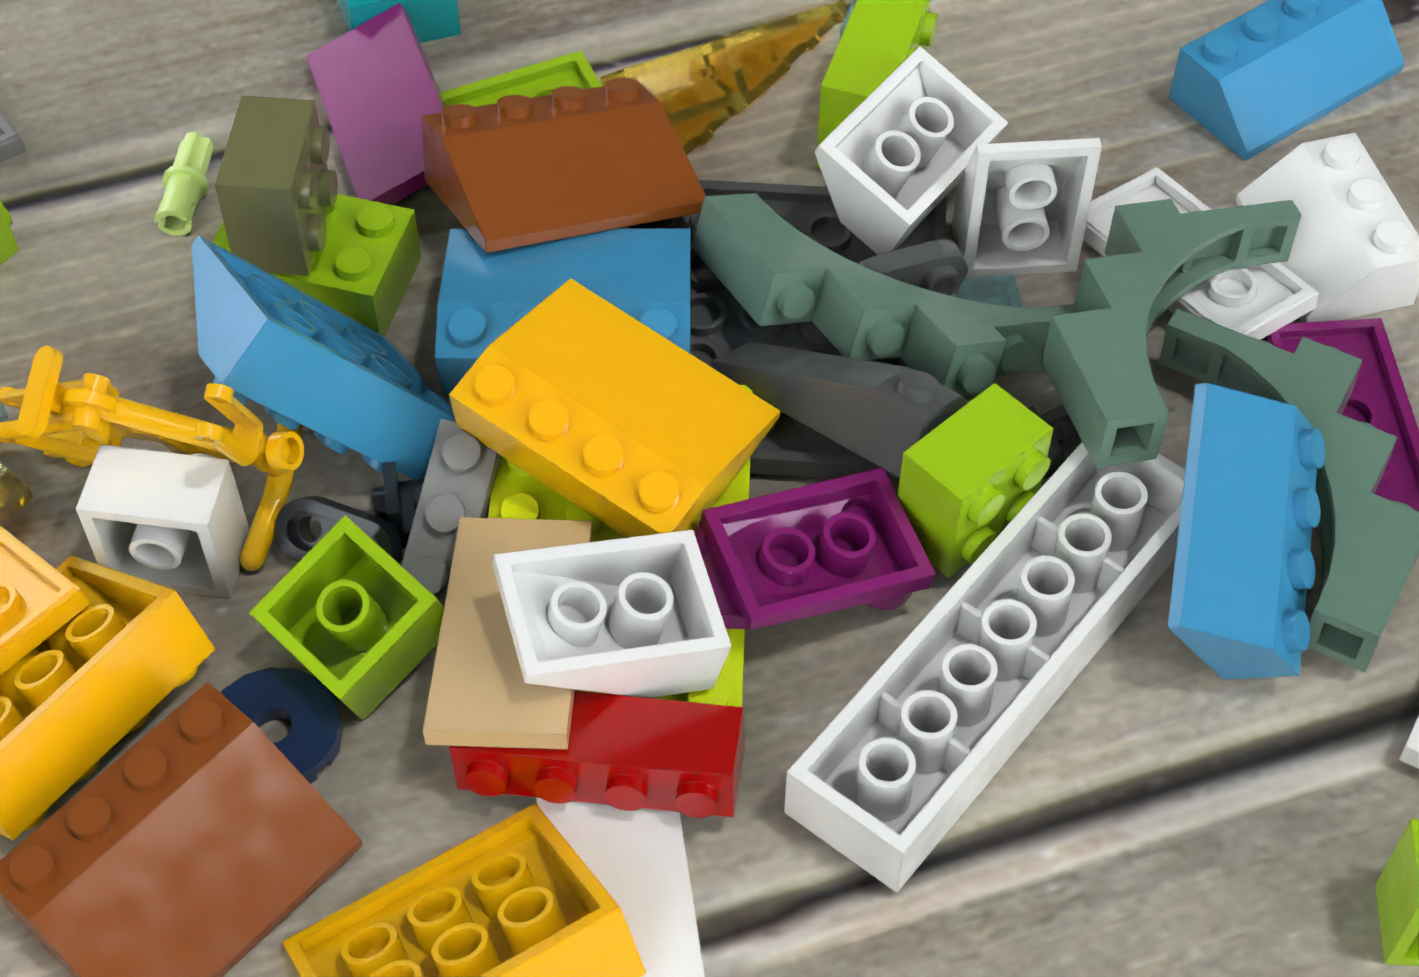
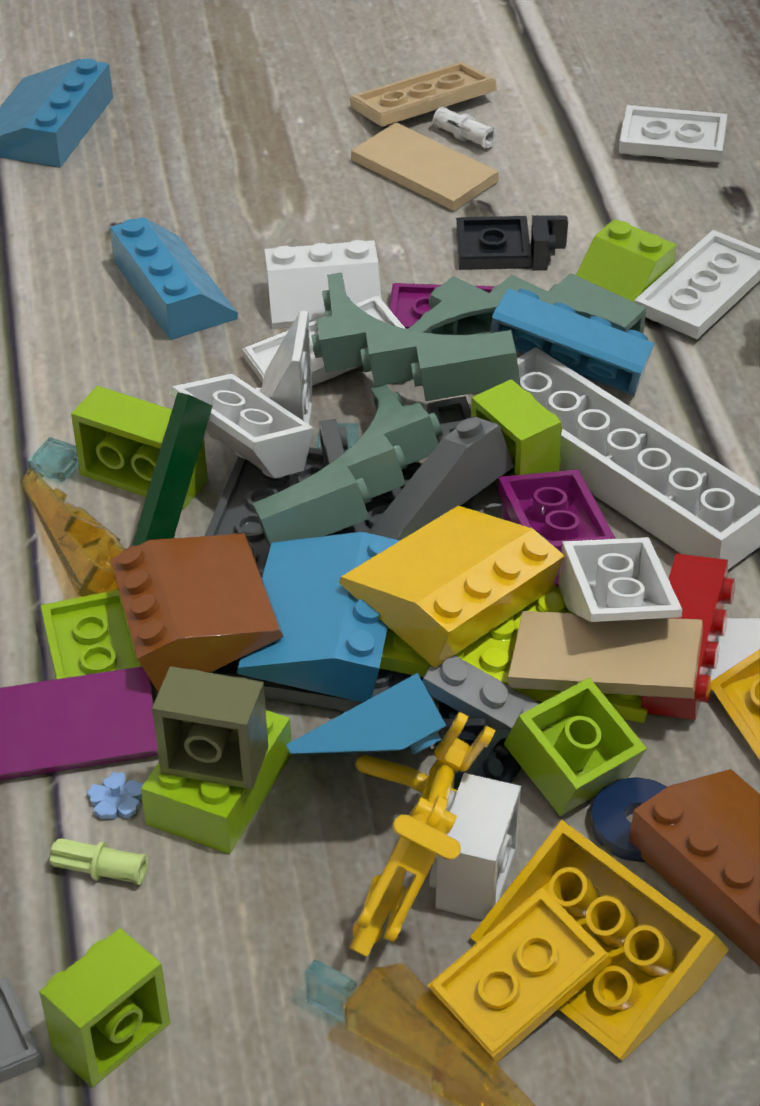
camera: 80 degrees left, 10 degrees down
none -> dark green tile [132,392,213,546]

